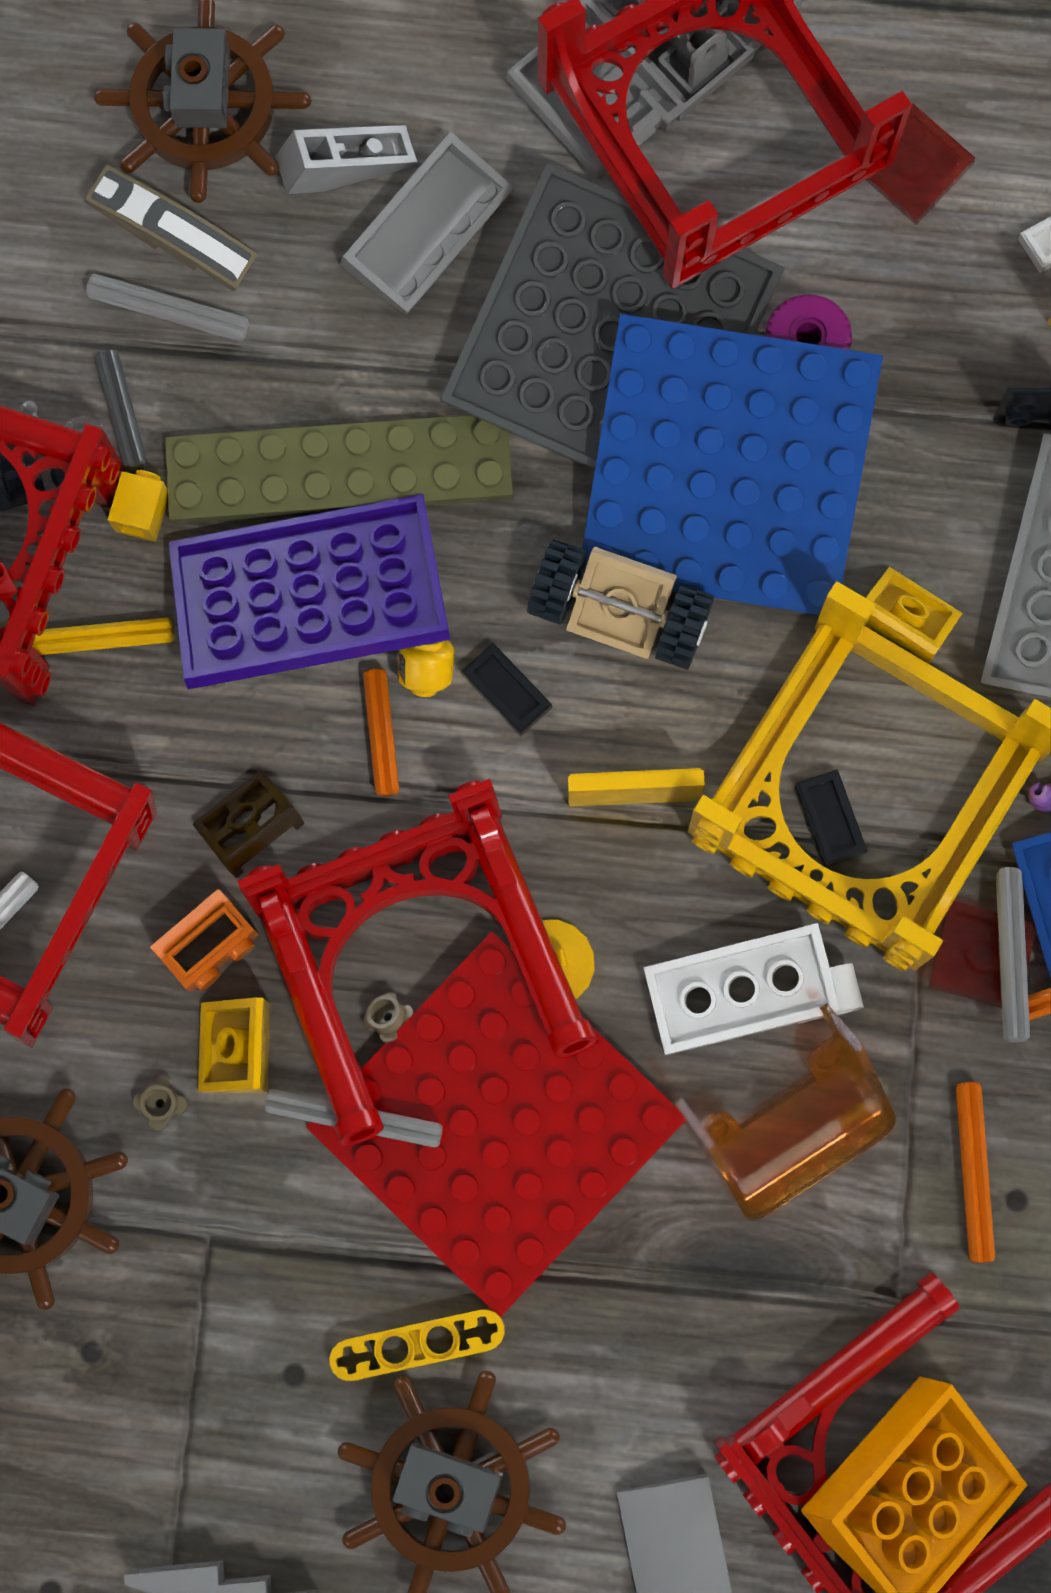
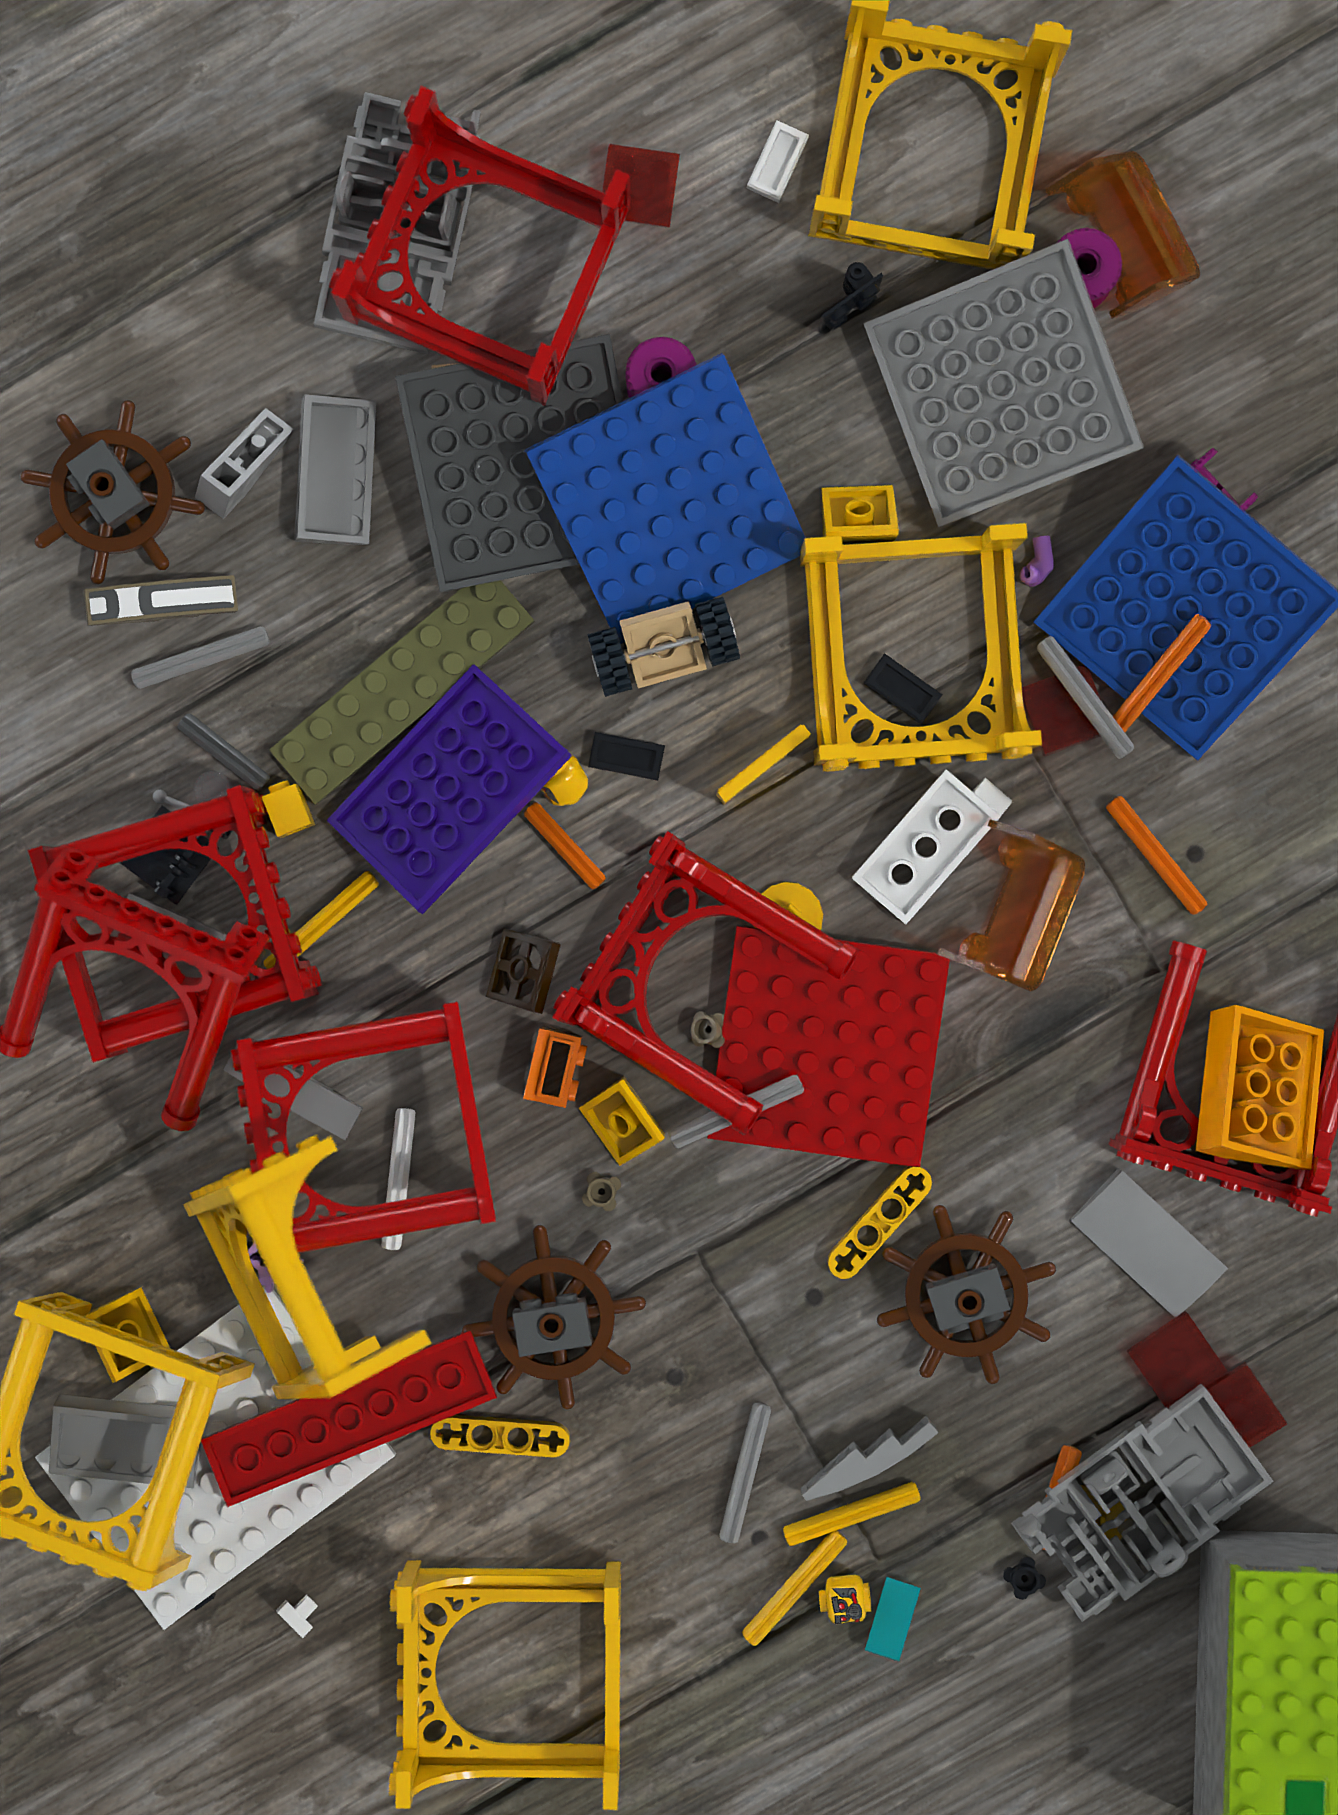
camera: 45 degrees left, 10 degrees up
none -> light grey axle [719,1403,771,1544]

